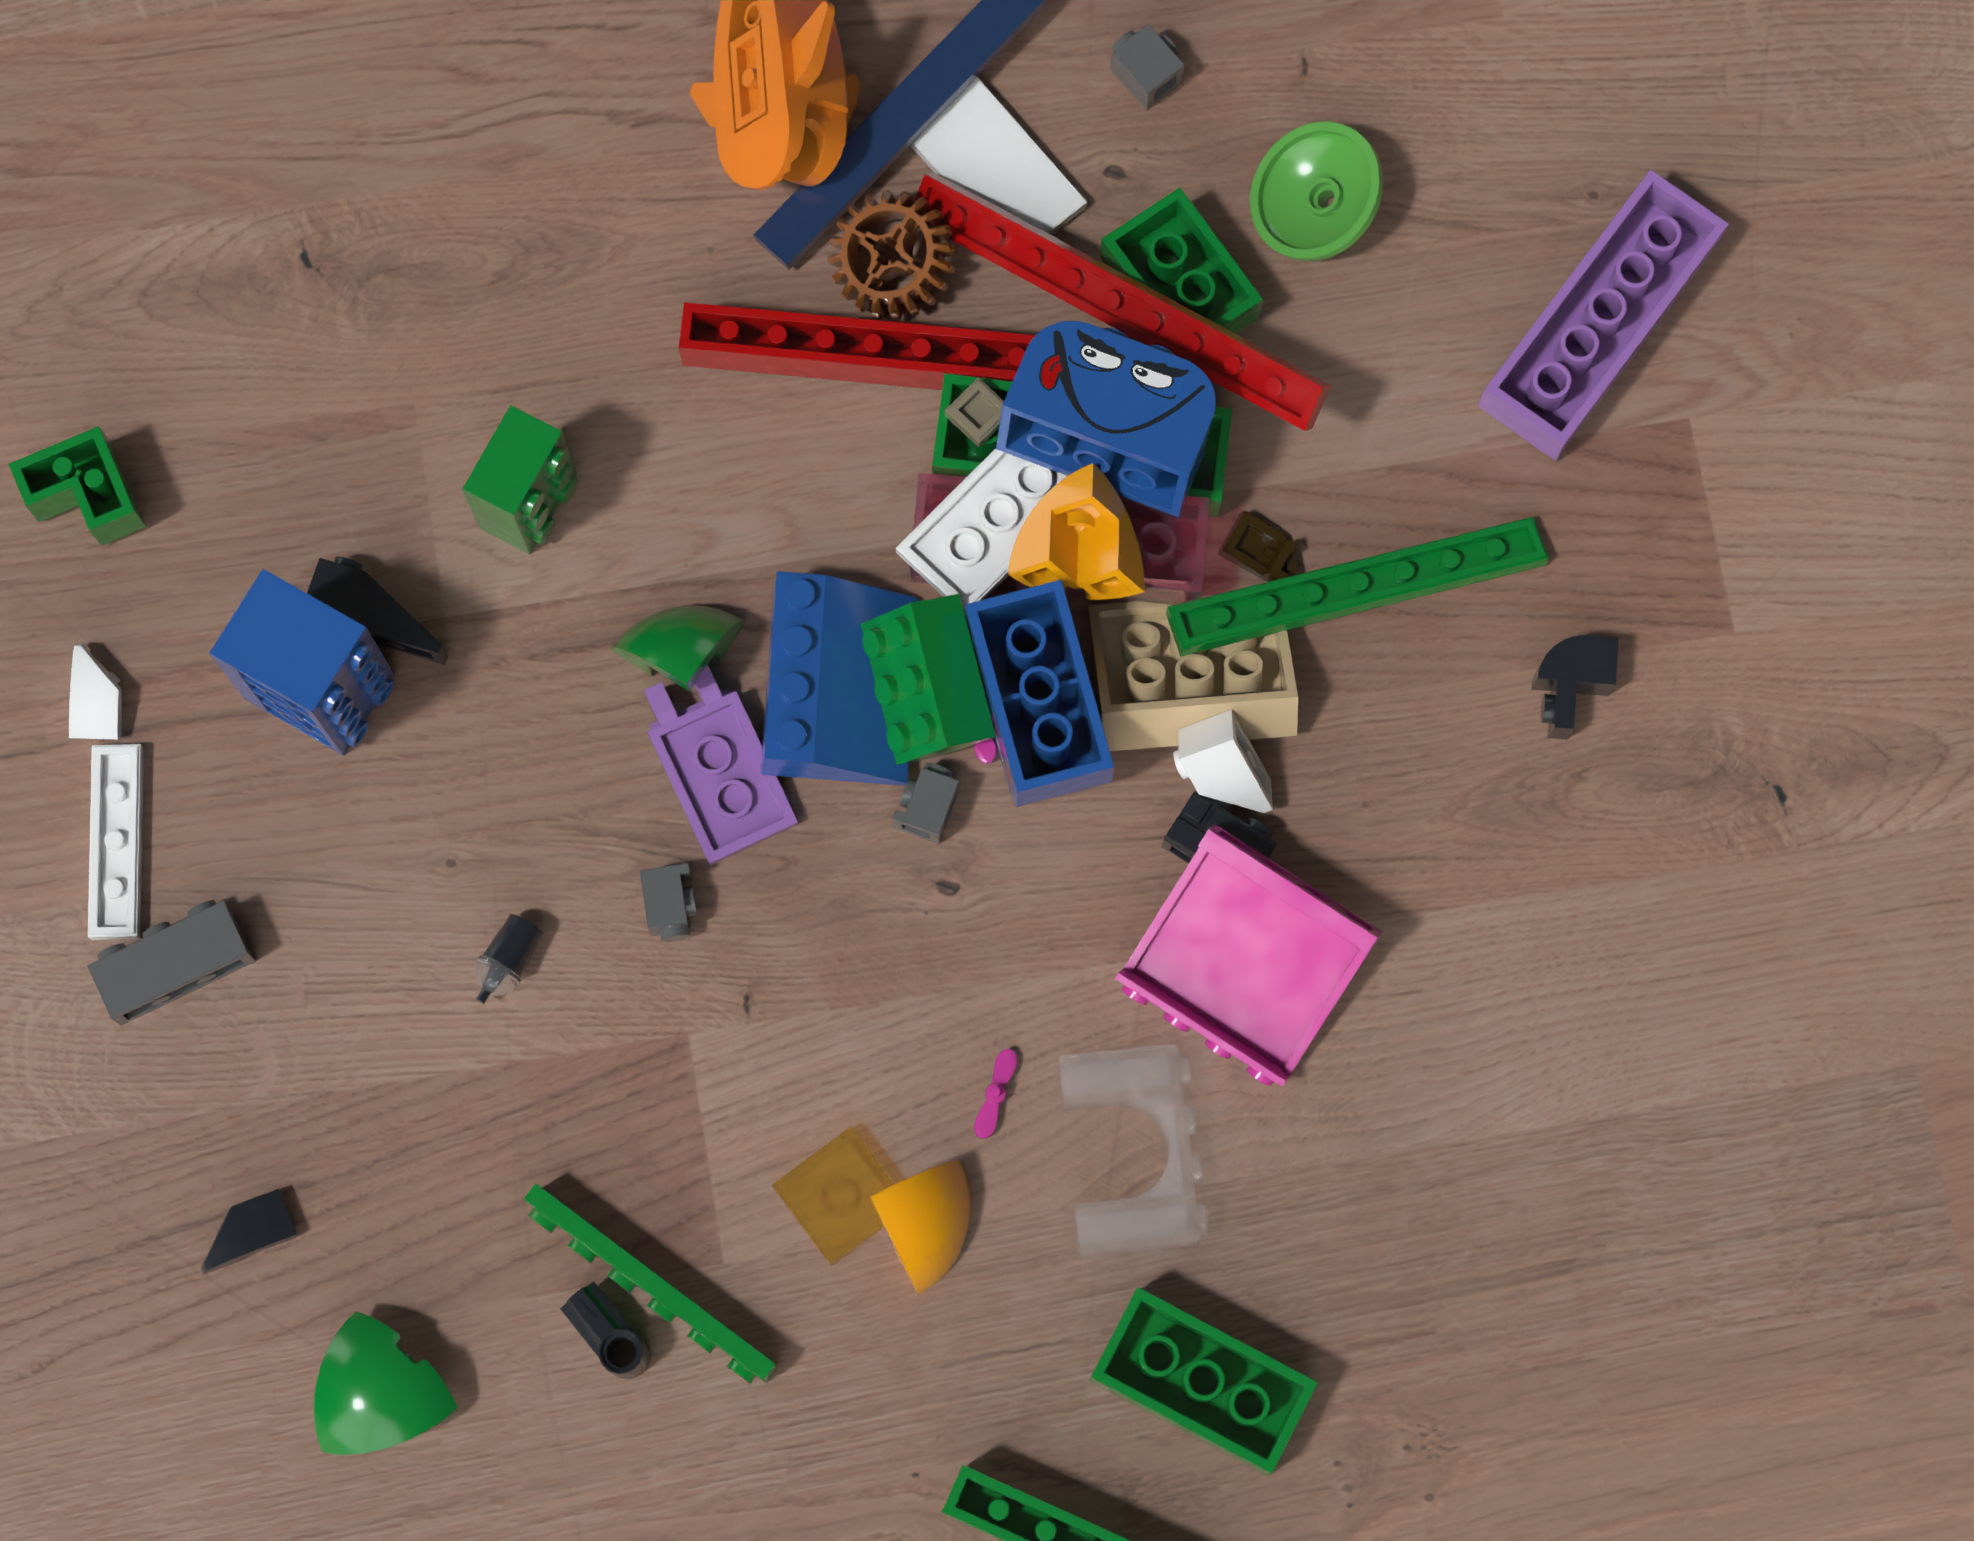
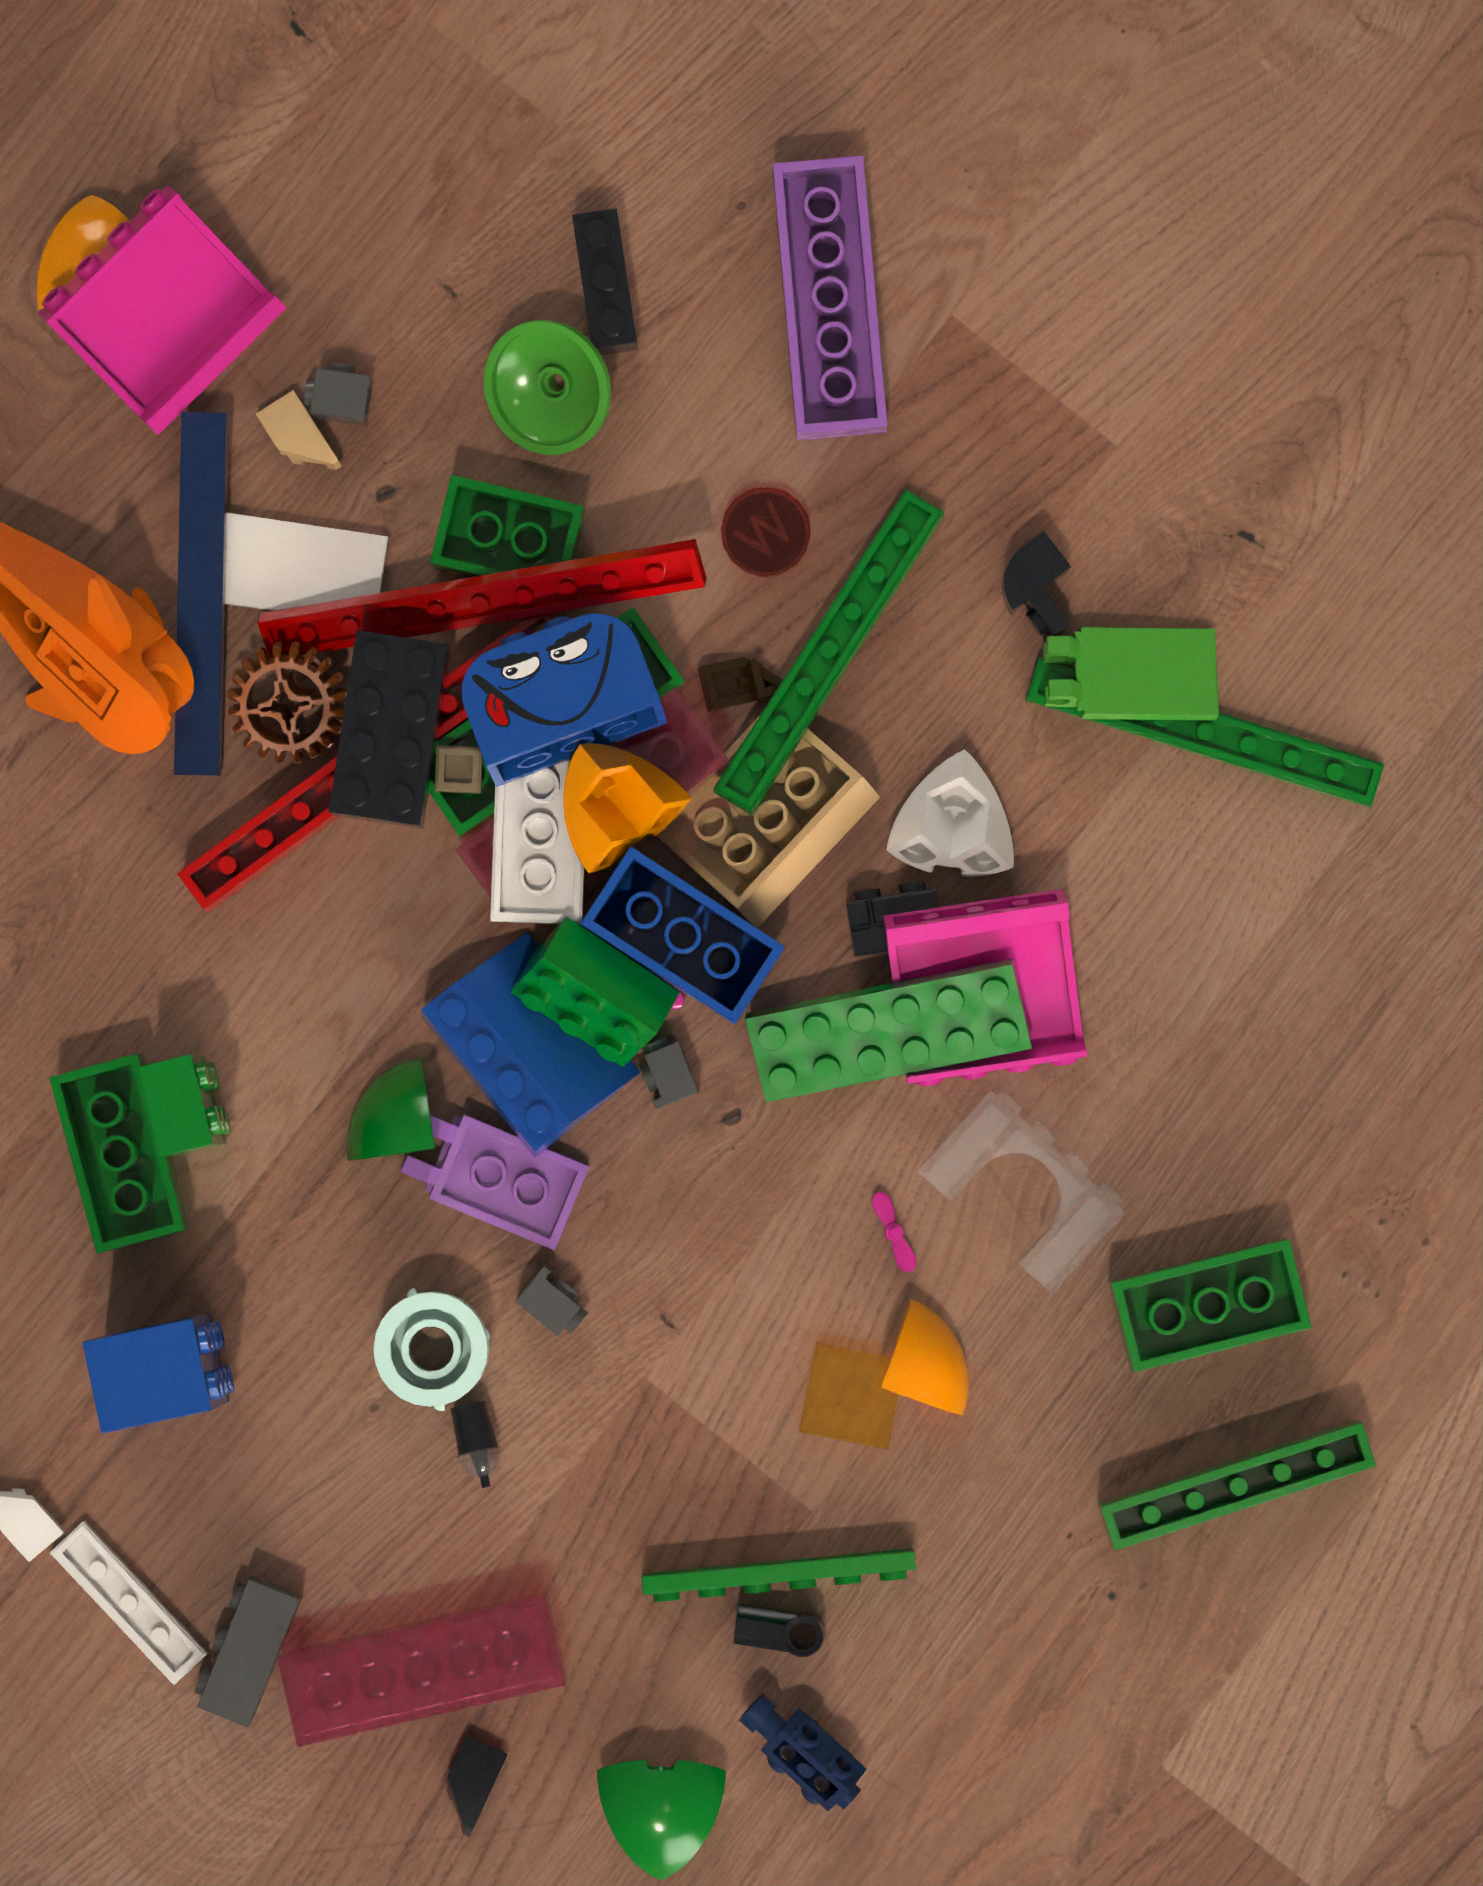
camera: 40 degrees left, 10 degrees up
black slope [307,556,448,665] -> none
white slope [1173,710,1273,813] -> none
none -> green brick [49,1053,190,1254]
none -> tan slope [256,390,342,470]
none -> clear pink brick [277,1591,567,1748]
none -> black brick [329,630,451,829]
none -> light aqua piece [373,1288,490,1411]
none -> black brick [572,208,638,355]
none -> clear red tile [721,487,811,578]
none -> dark blue brick [738,1693,867,1811]
none -> green plate [745,959,1032,1102]
none -> white brick [886,749,1014,877]
none -> green tile [1025,657,1385,808]
none -> bright green tile [1043,627,1219,720]

